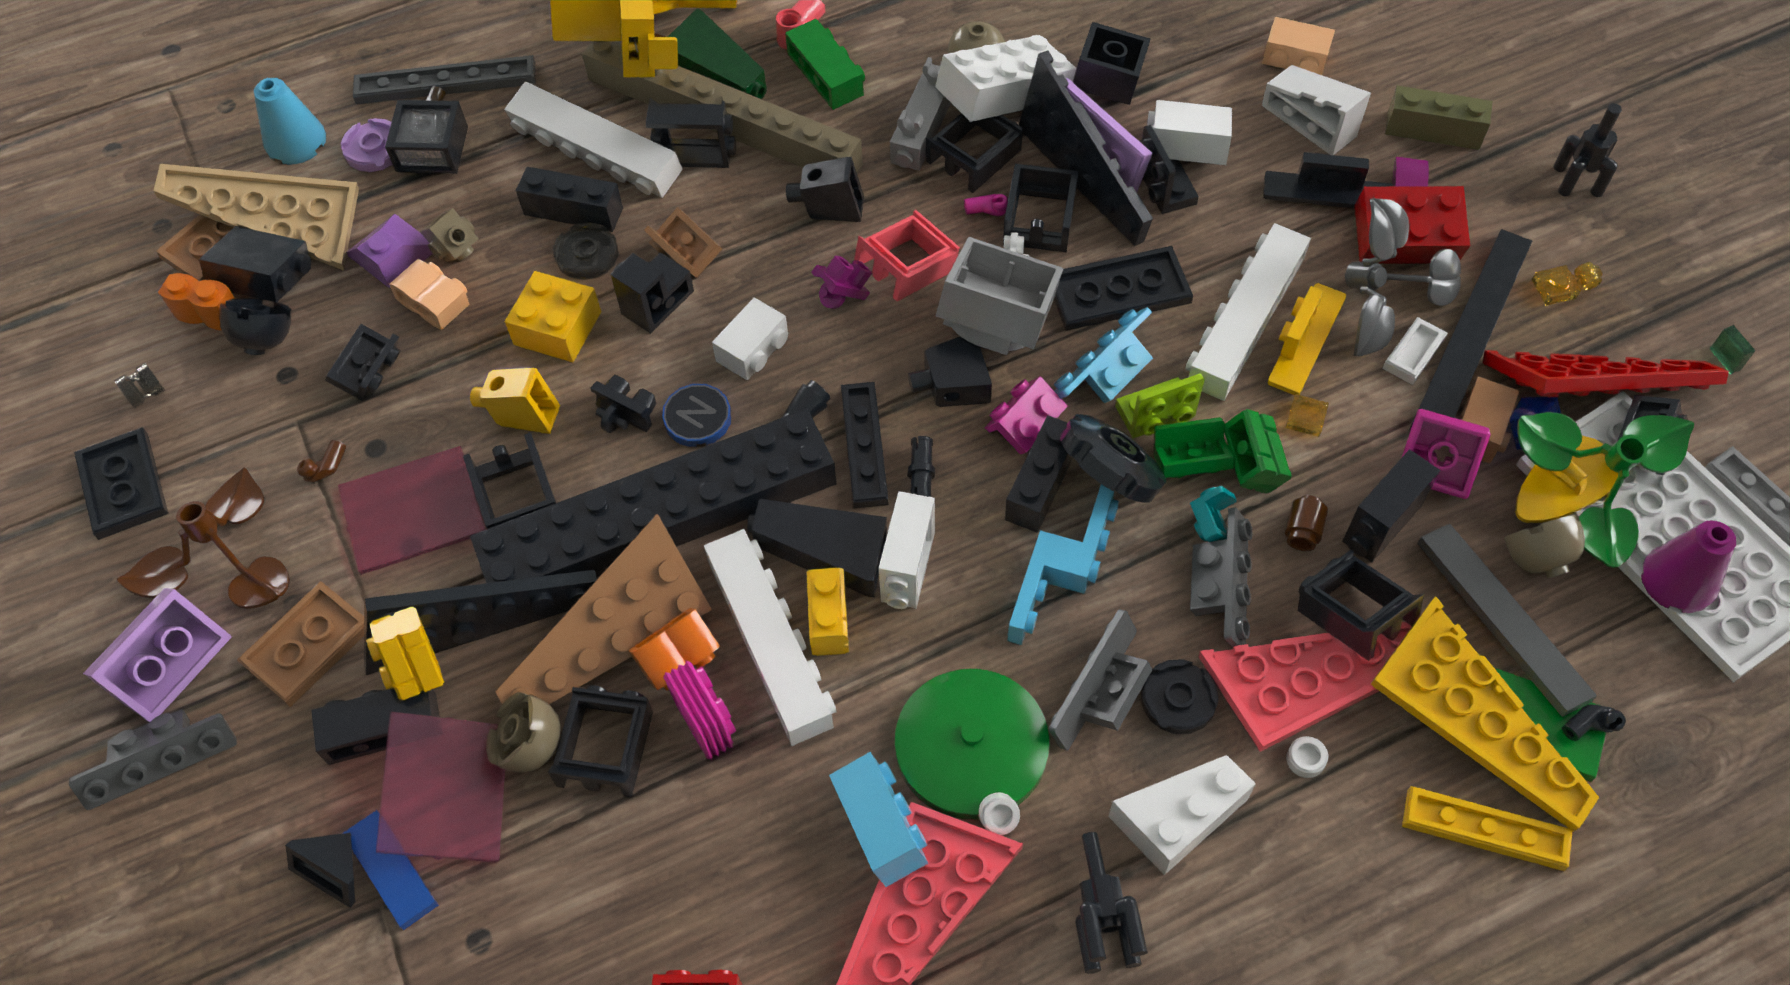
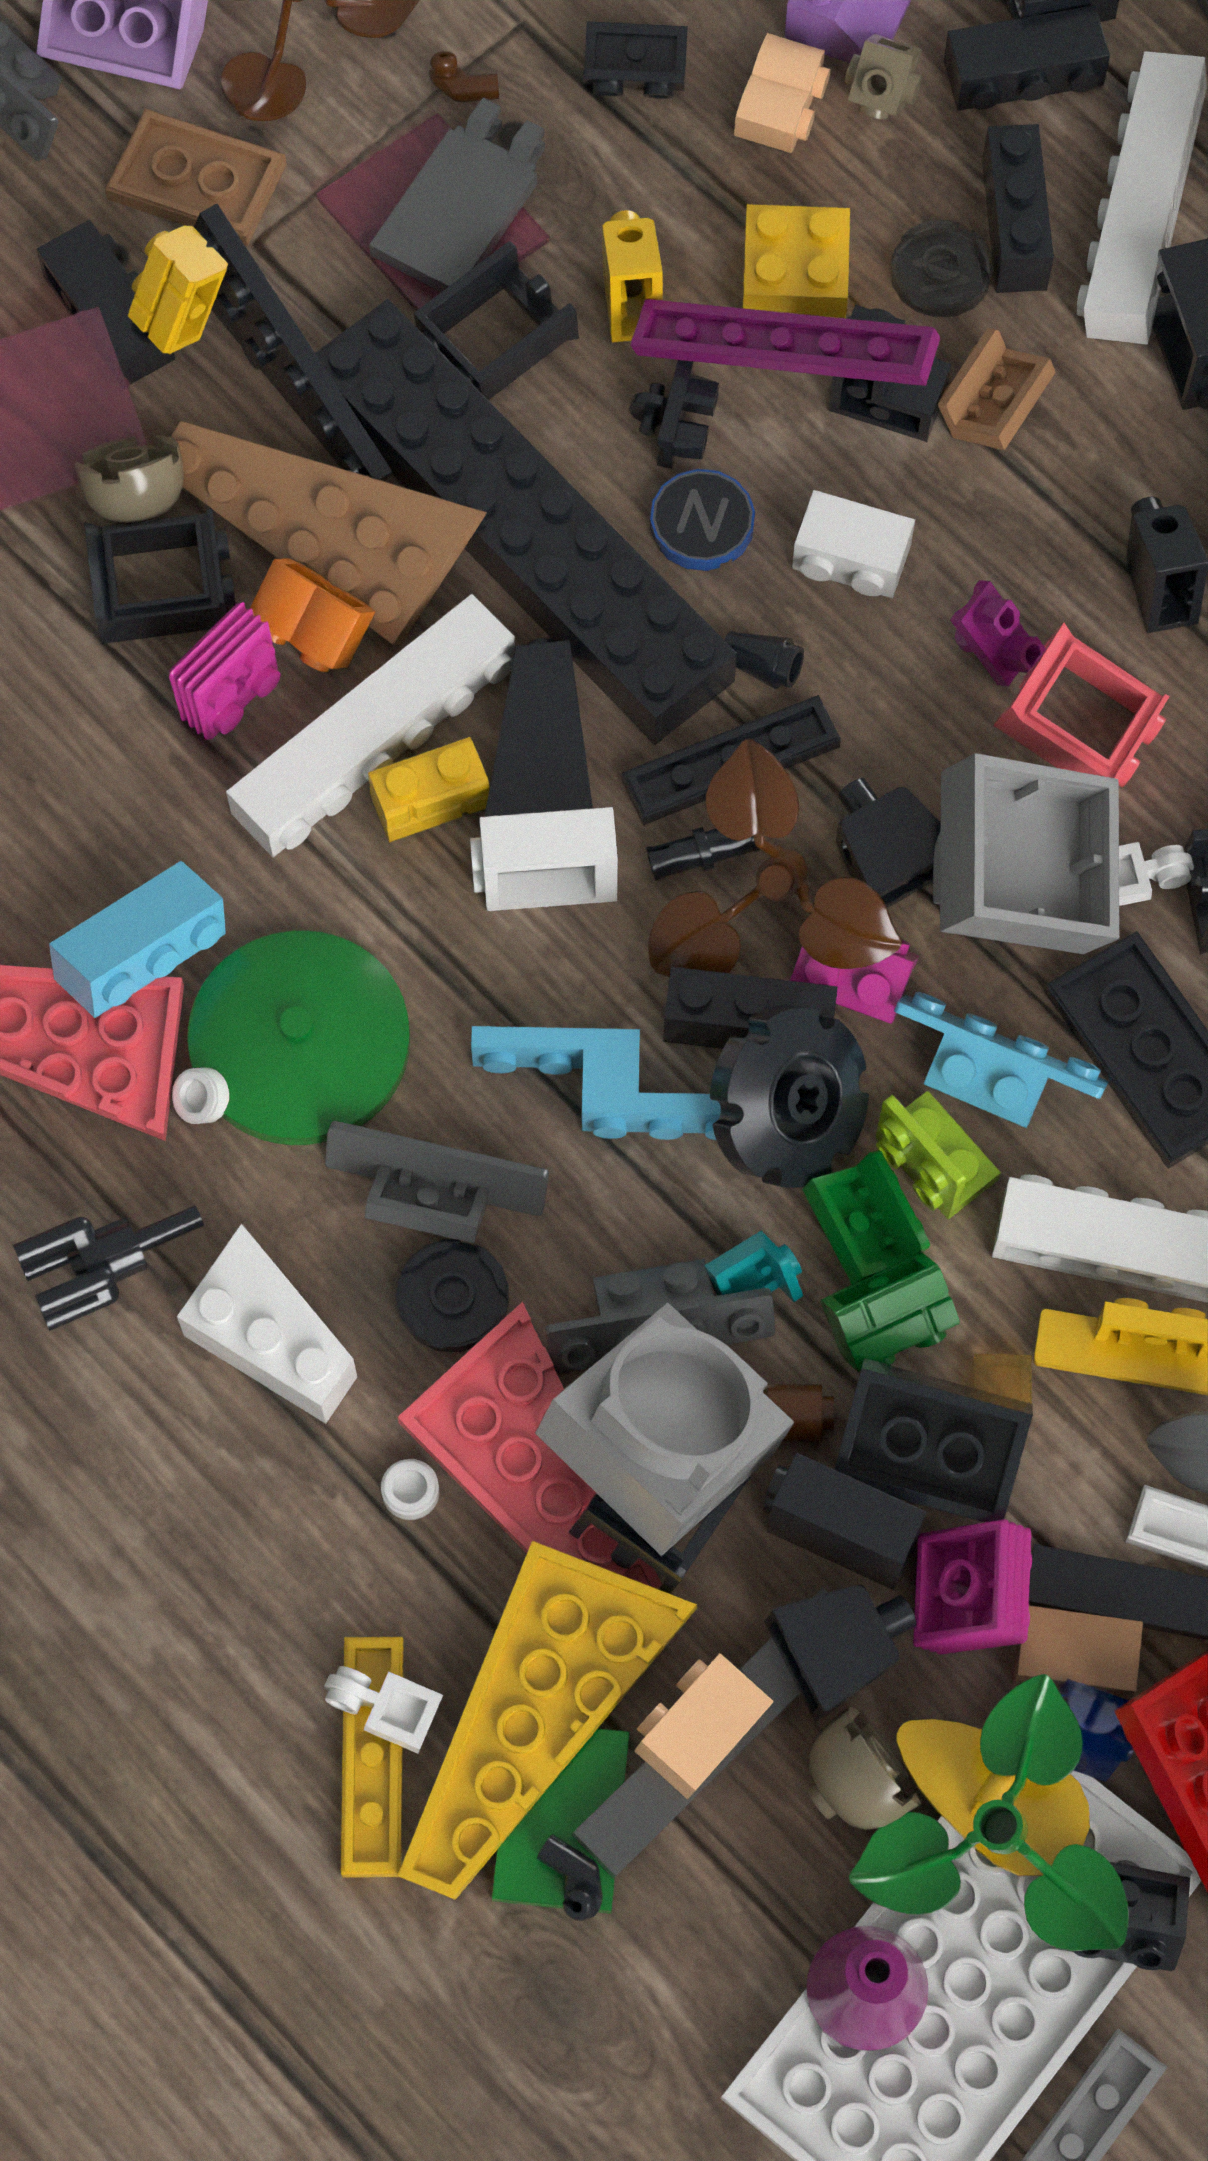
camera: 70 degrees right, 10 degrees up
none -> white plate [324,1666,443,1754]
none -> dark grey tile [369,98,545,292]
none -> light grey container [535,1303,794,1556]
none -> magenta plate [630,299,940,386]
none -> light nougat brick [634,1653,774,1800]
none -> reddish brown plant [648,739,902,977]
none -> black torso [764,1584,917,1722]
none -> black brick [834,1358,1033,1522]
none -> black brick [944,5,1110,111]

